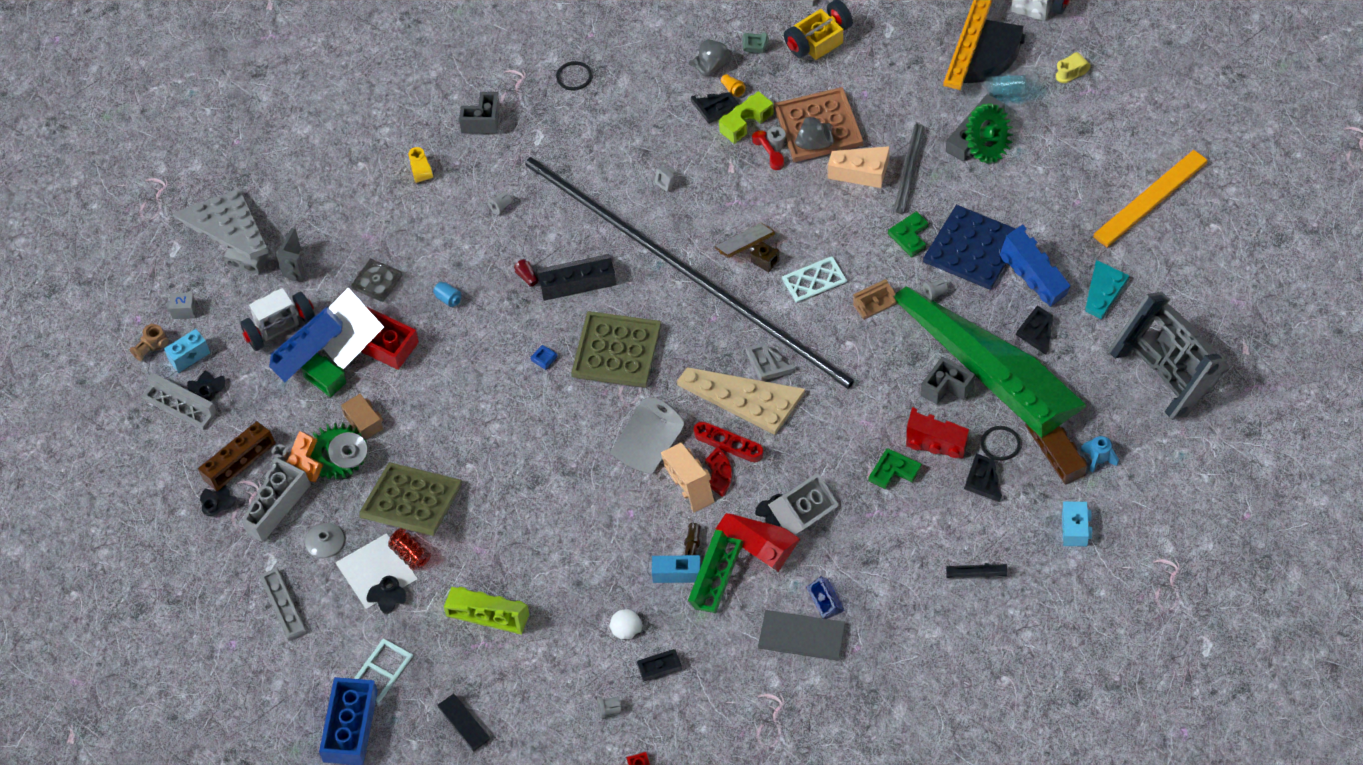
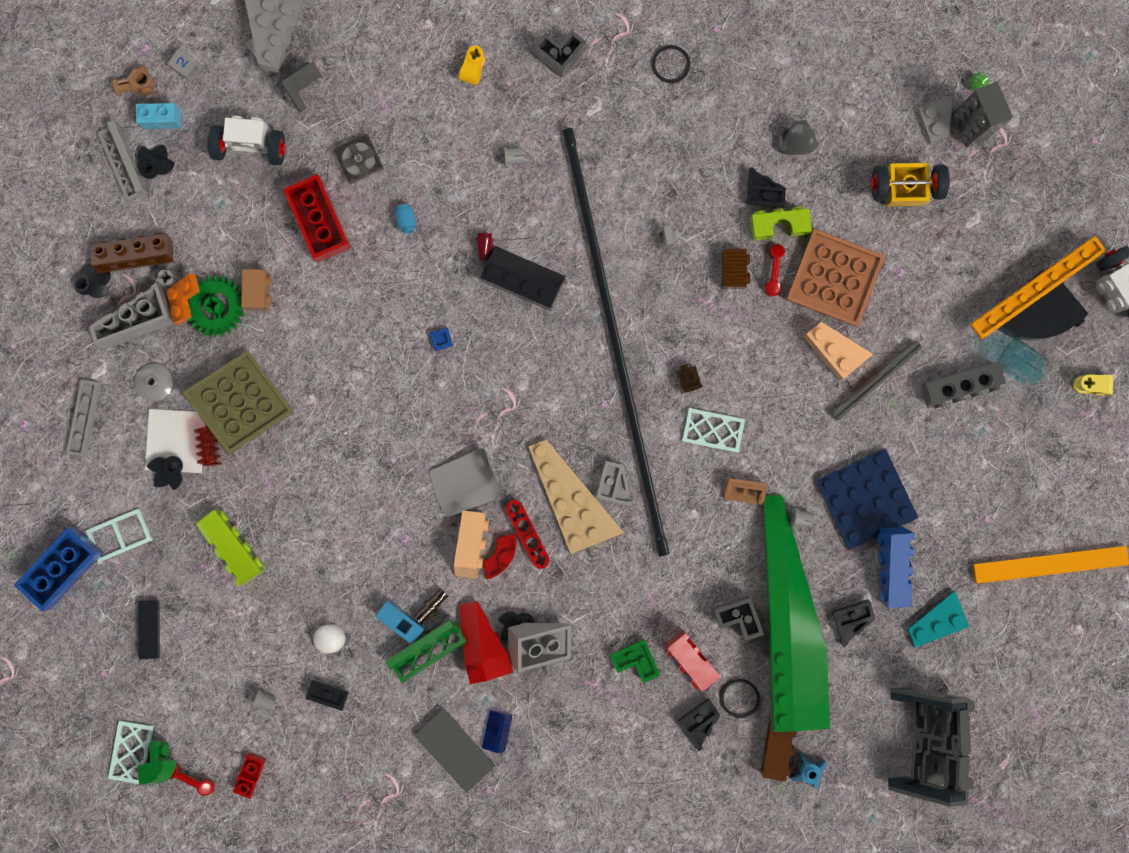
camera: 30 degrees right, 30 degrees up
blue wedge [269,306,343,383] -> none
green brick [301,353,347,398] -> none
white sticker [323,288,384,369] -> none
light grey dish [328,432,368,468] -> none
olive plate [571,311,661,388] -> none
flat silver piece [714,223,775,258] -> none
light orange cone [721,74,746,97] -> none
sand green plate [742,32,769,53] -> none
light grey bush [767,127,786,151] -> none
dark grey piece [795,117,834,150] -> none
green plate [888,211,928,258] -> none
black pin [946,563,1007,579] -> none
green gear [965,103,1014,164] -> none
medium azure brick [1062,501,1092,546] -> none
none -> reddish brown brick [722,249,750,289]

